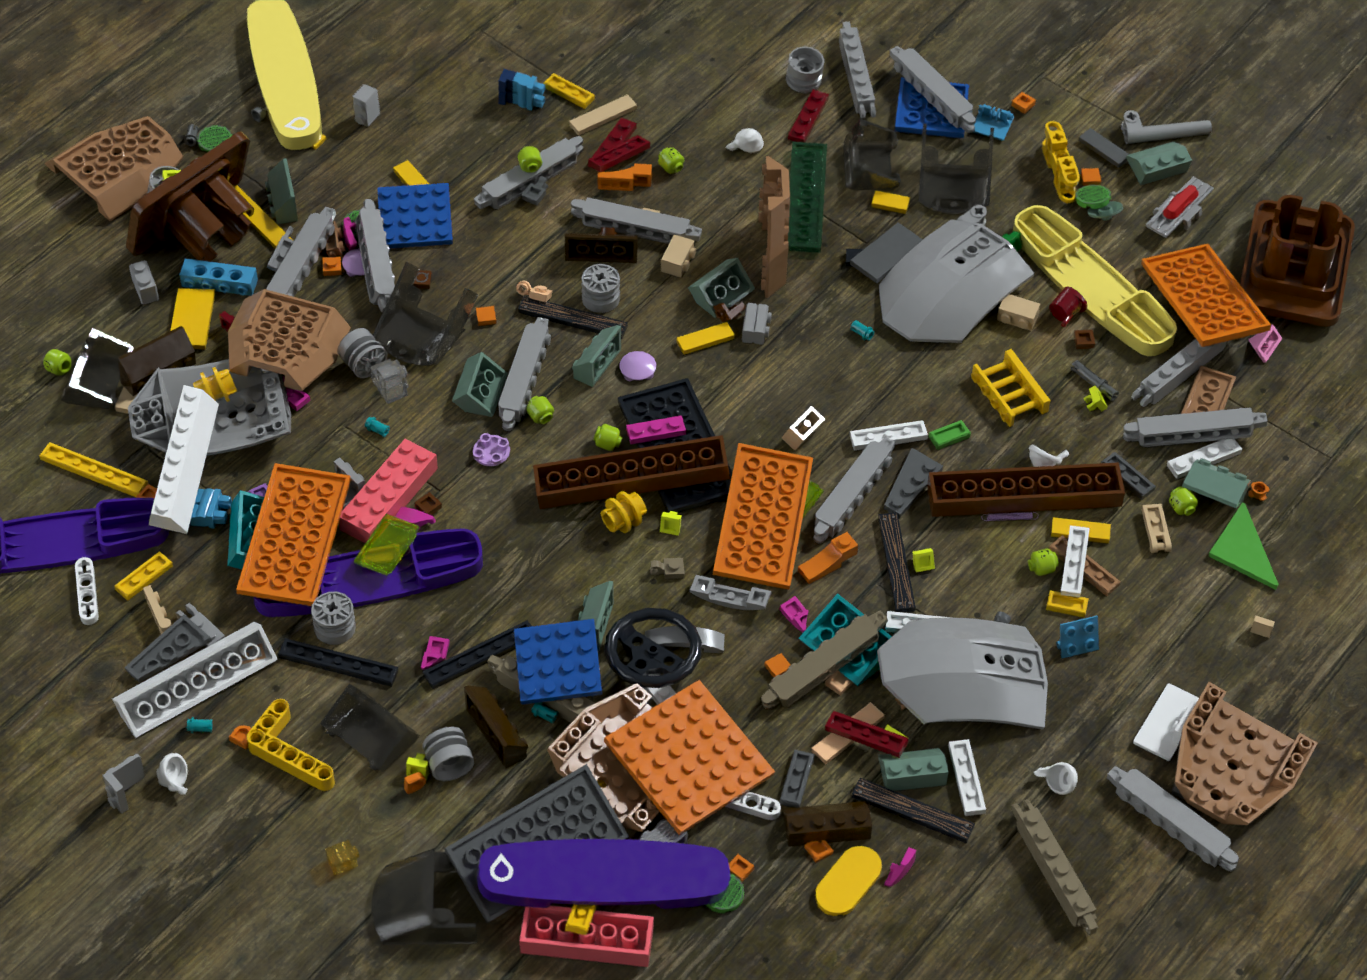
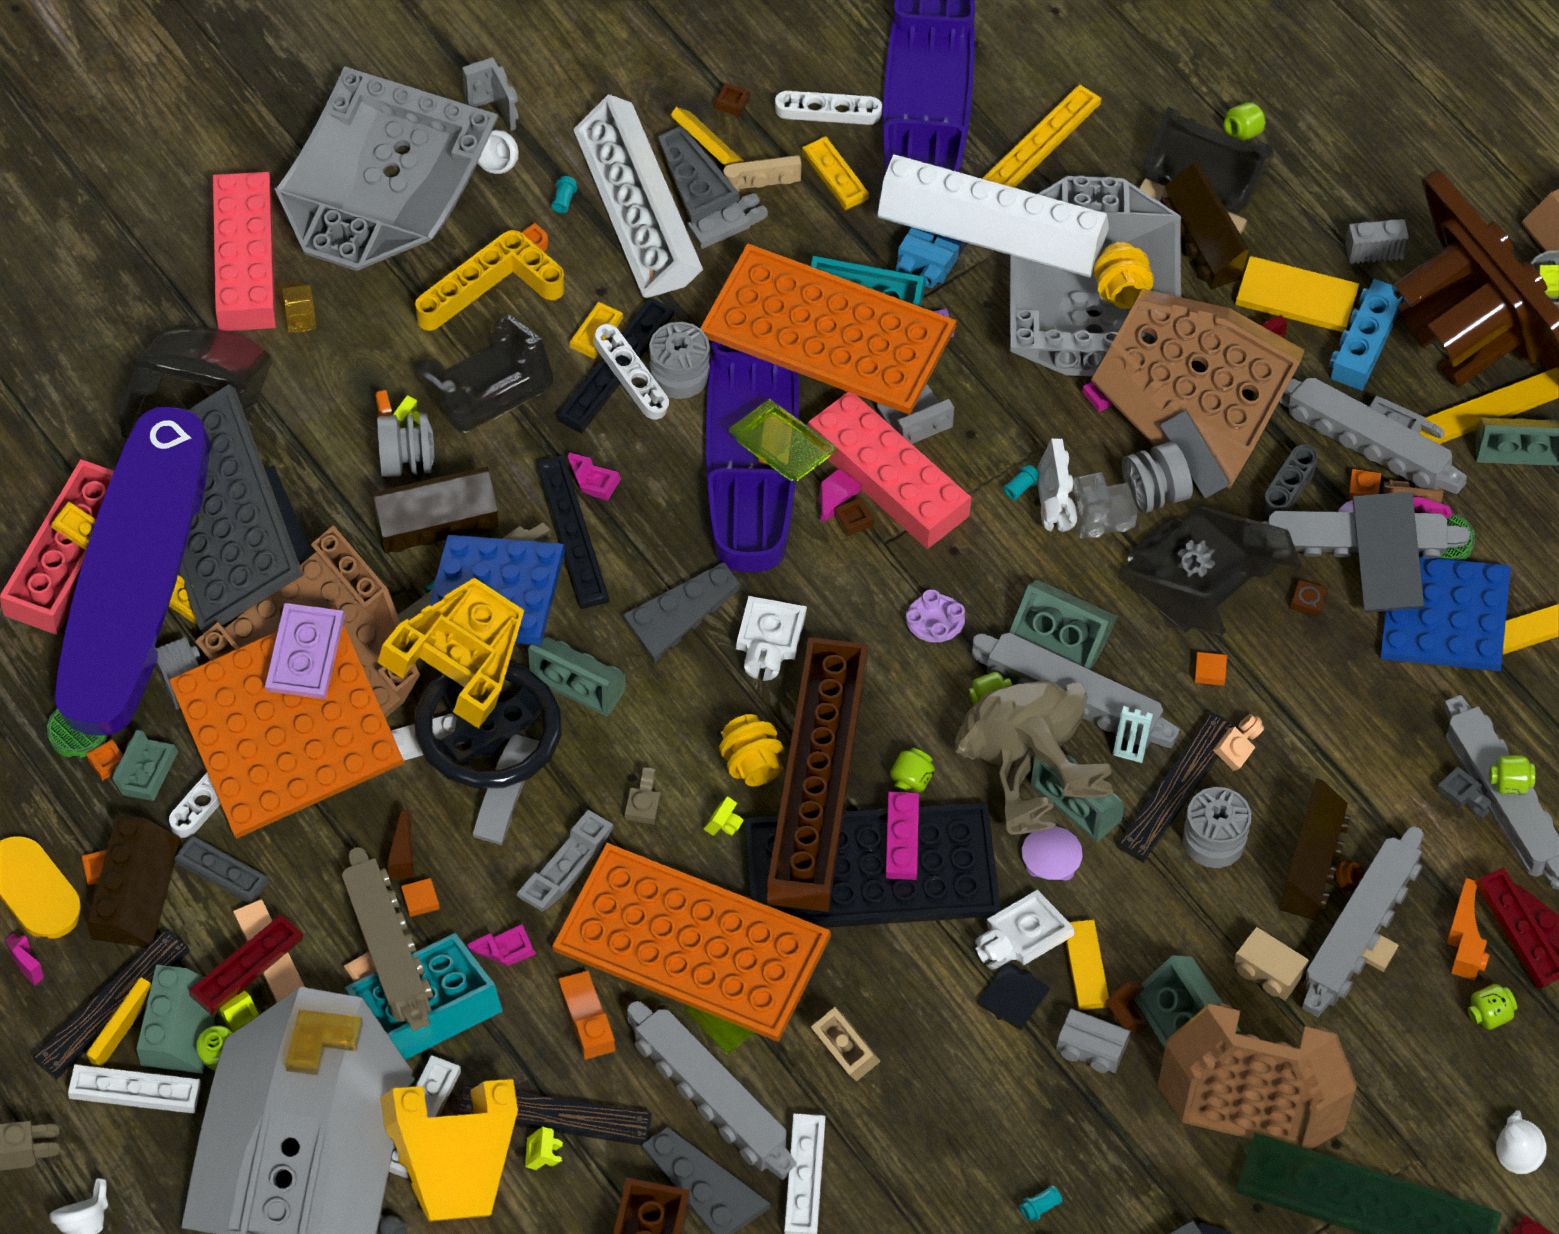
camera: 105 degrees right, 5 degrees up
none -> yellow tile [87,977,151,1068]
none -> sand green bracket [113,730,179,801]
none -> lime head [196,1026,233,1071]
none -> coral brick [213,172,276,332]
none -> lavender plate [265,603,345,700]
none -> light grey wedge [274,66,498,271]
none -> clear yellow plate [285,1009,363,1075]
none -> yellow wedge [377,578,524,729]
none -> yellow wedge [380,1079,518,1222]
none -> reddish brown slope [387,809,414,879]
none -> yellow tile [570,302,623,359]
none -> white beam [593,324,669,420]
none -> dark grey wing [623,562,740,664]
none -> yellow tile [671,107,744,166]
none -> reddish brown tile [714,83,750,117]
none -> white plate [736,596,807,681]
none -> dark tan animal [955,680,1113,835]
none -> white plate [975,890,1074,970]
none -> black piece [977,962,1050,1030]
none -> white plate [1036,438,1077,532]
none -> light aqua tile [1113,706,1153,763]
none -> dark grey tile [1160,409,1231,498]
none -> light grey gear [1178,540,1215,577]
none -> dark grey beam [1262,445,1318,521]
none -> dark grey tile [1353,492,1424,613]

